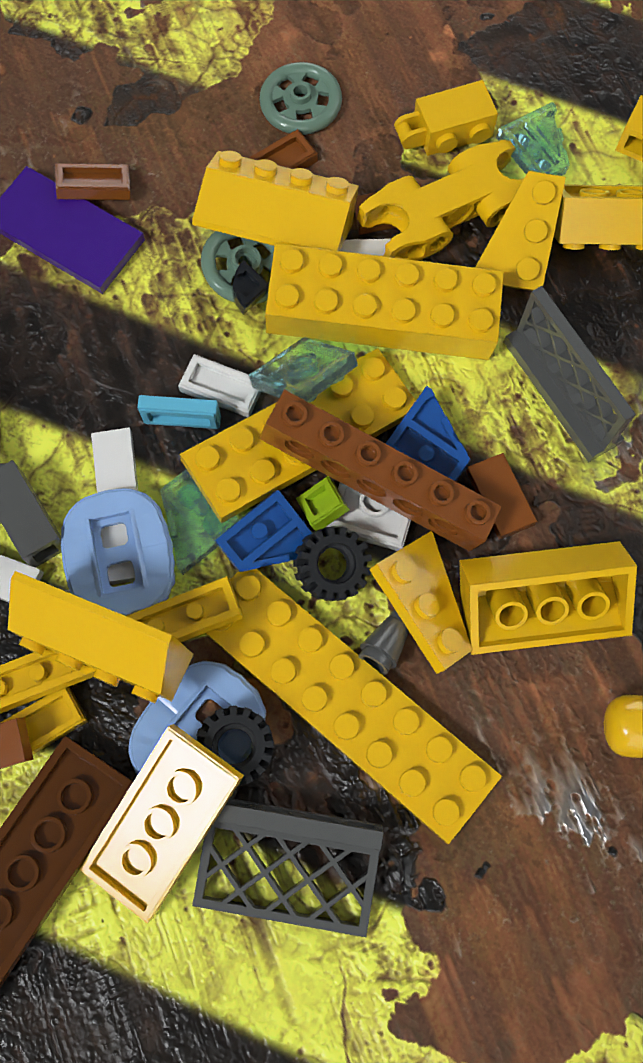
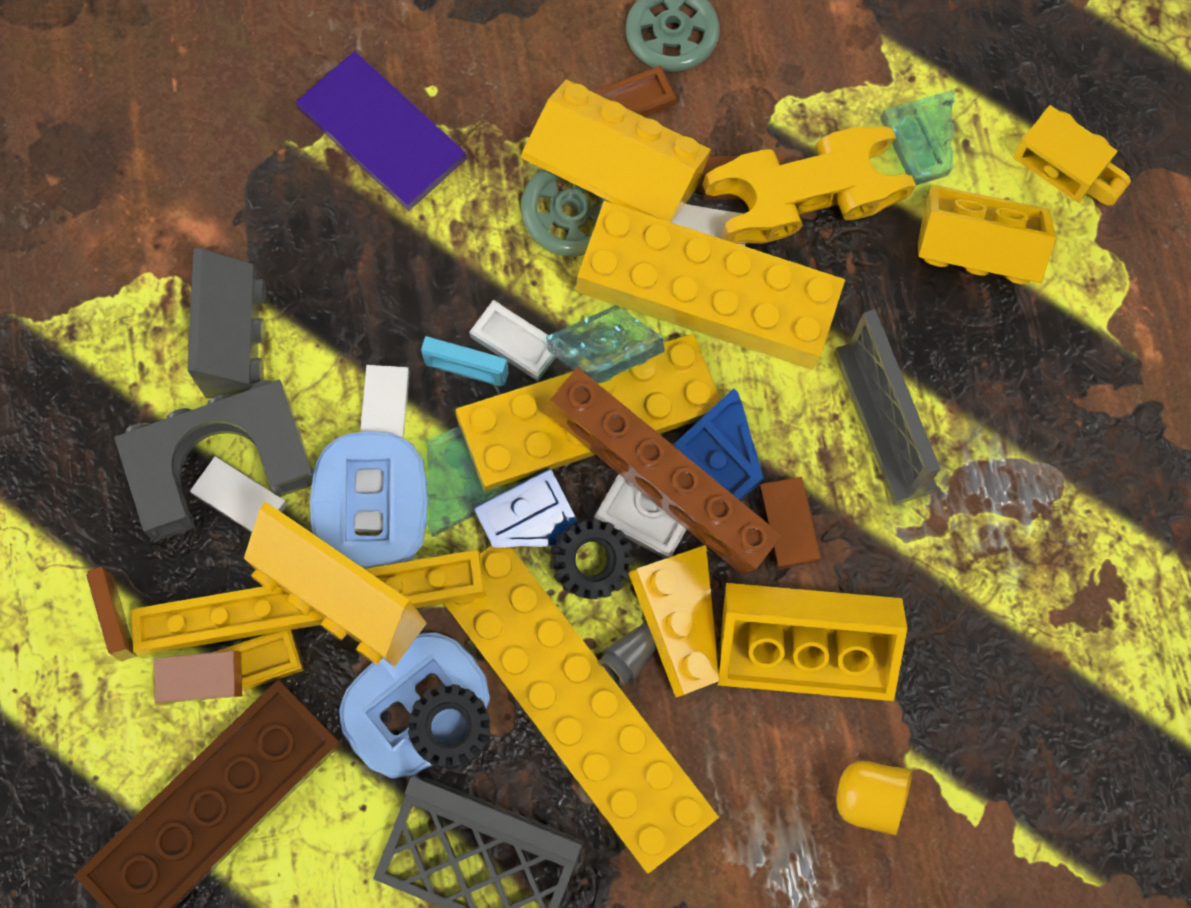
camera: 10 degrees right, 0 degrees up
dark orange tile [55,163,130,200] -> none
tile [79,724,244,923] -> none
black tile [232,260,269,315] -> none
lime tile [296,476,350,531] -> none
yellow brick [394,80,498,156] -> none
yellow wing [475,171,566,291] -> none

